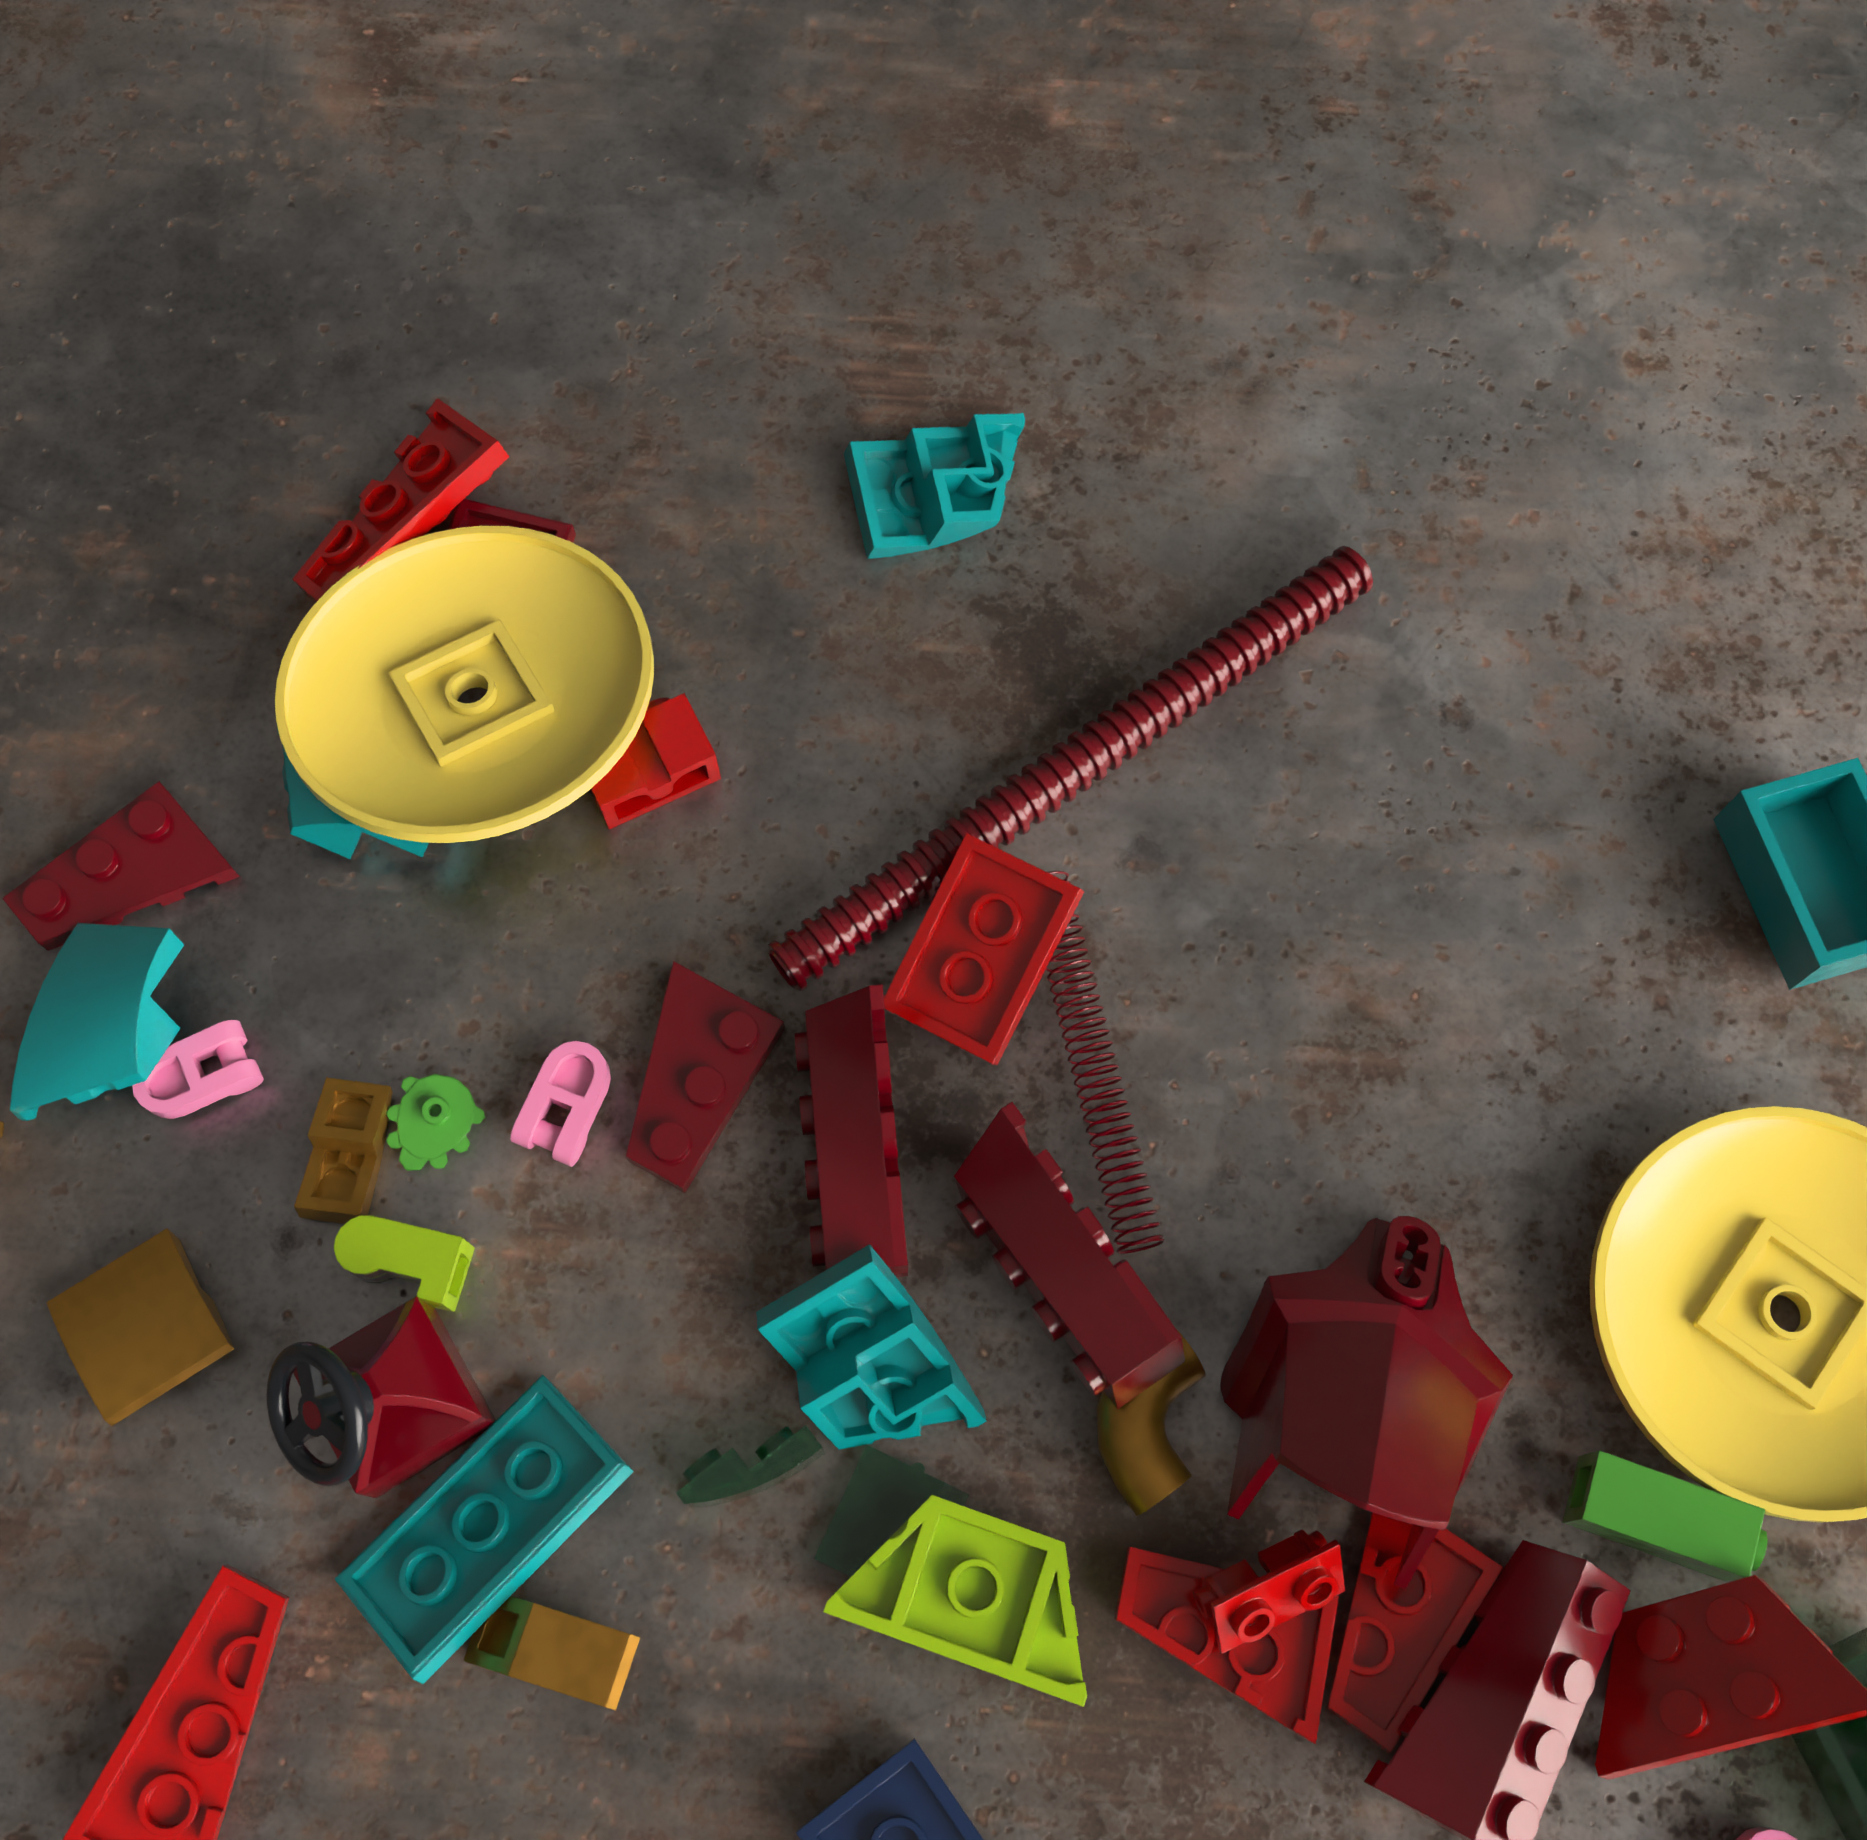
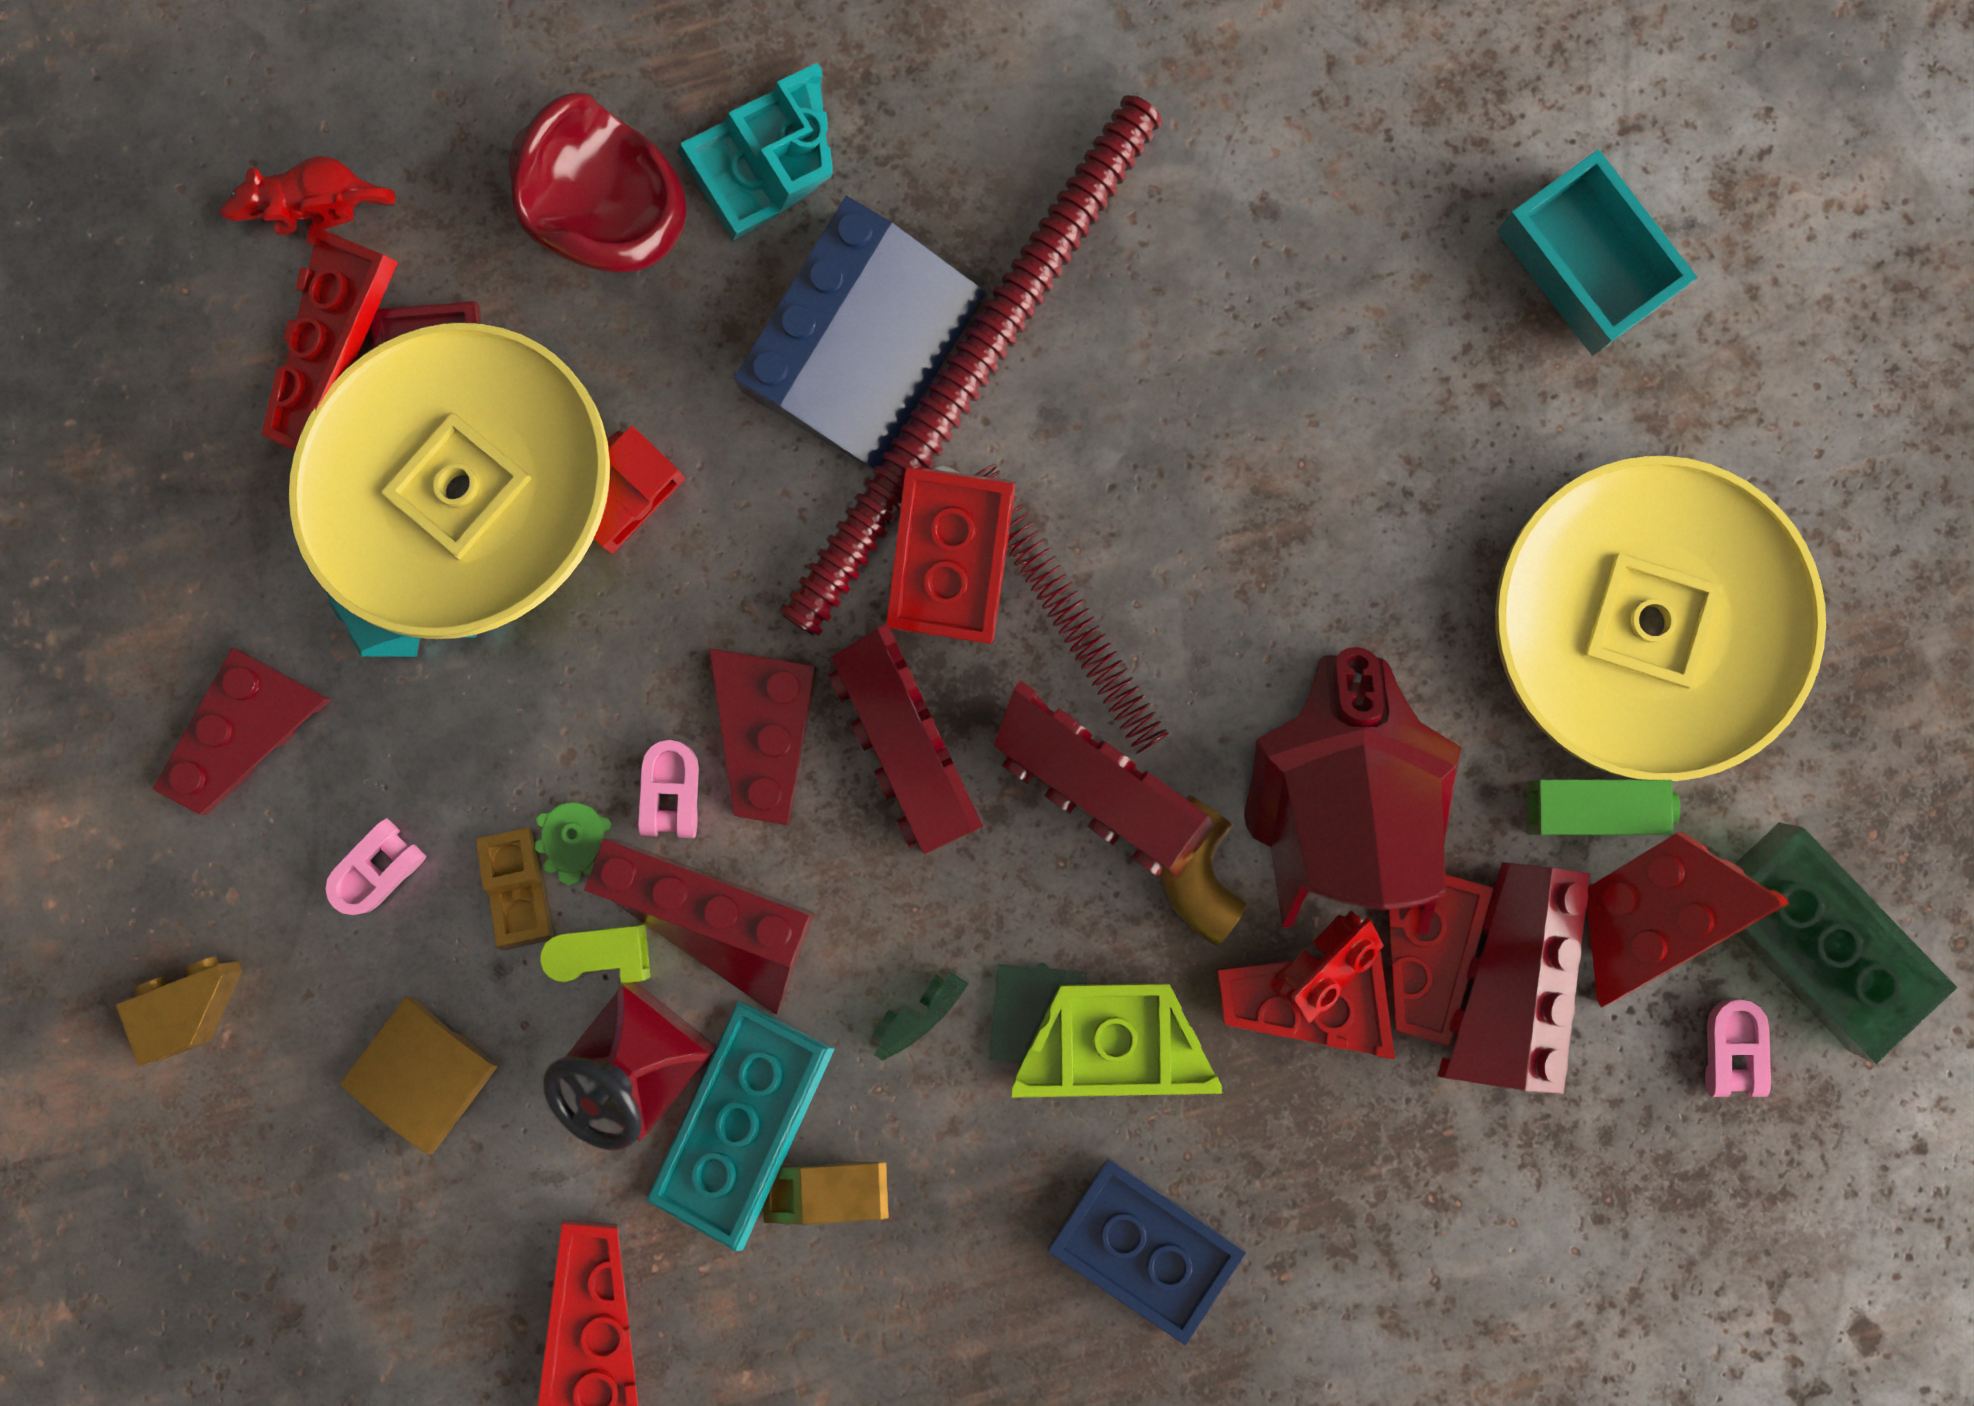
camera: 15 degrees left, 15 degrees up
teal slope [10,923,184,1121] -> none
teal slope [756,1244,987,1450] -> none
none -> red animal [219,156,396,235]
none -> dark red piece [509,93,687,273]
none -> dark red wedge [584,839,815,1015]
none -> slope [734,195,985,470]

